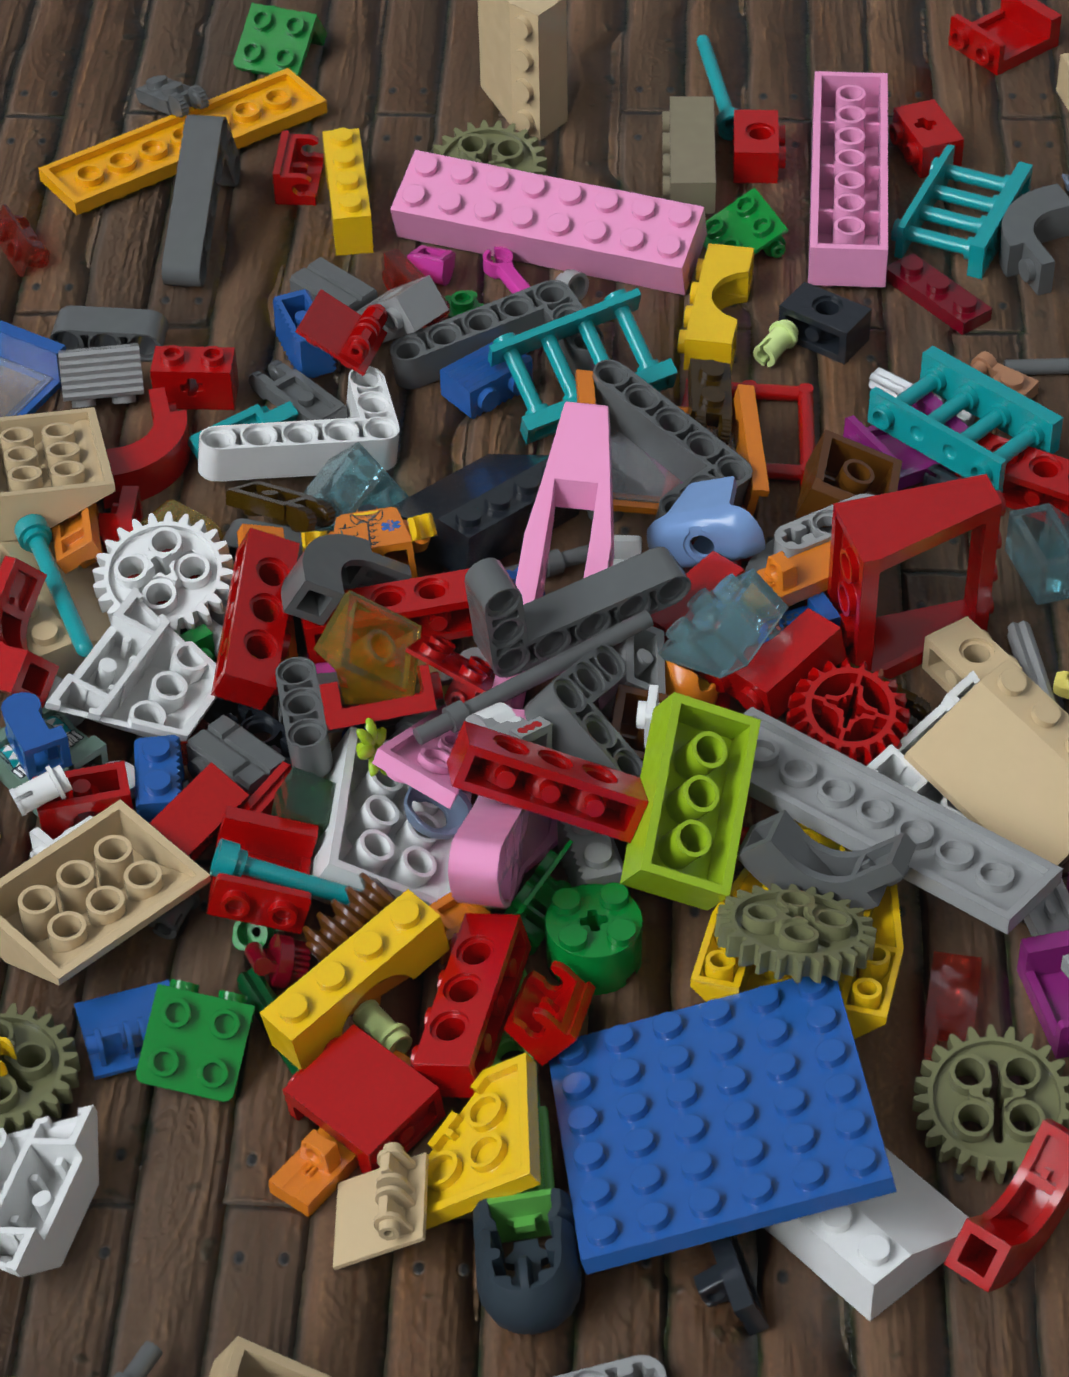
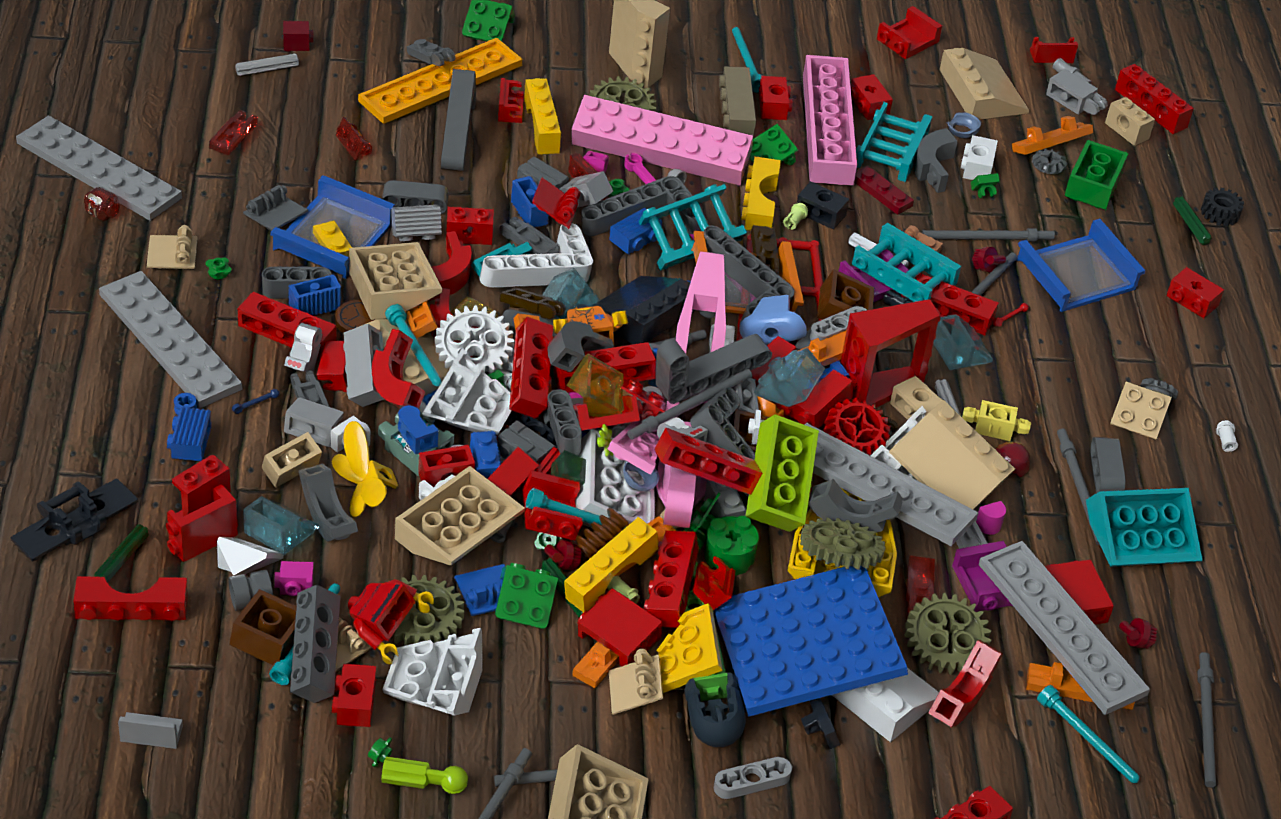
camera: 10 degrees left, 0 degrees up
white pin [9,765,73,816] -> none

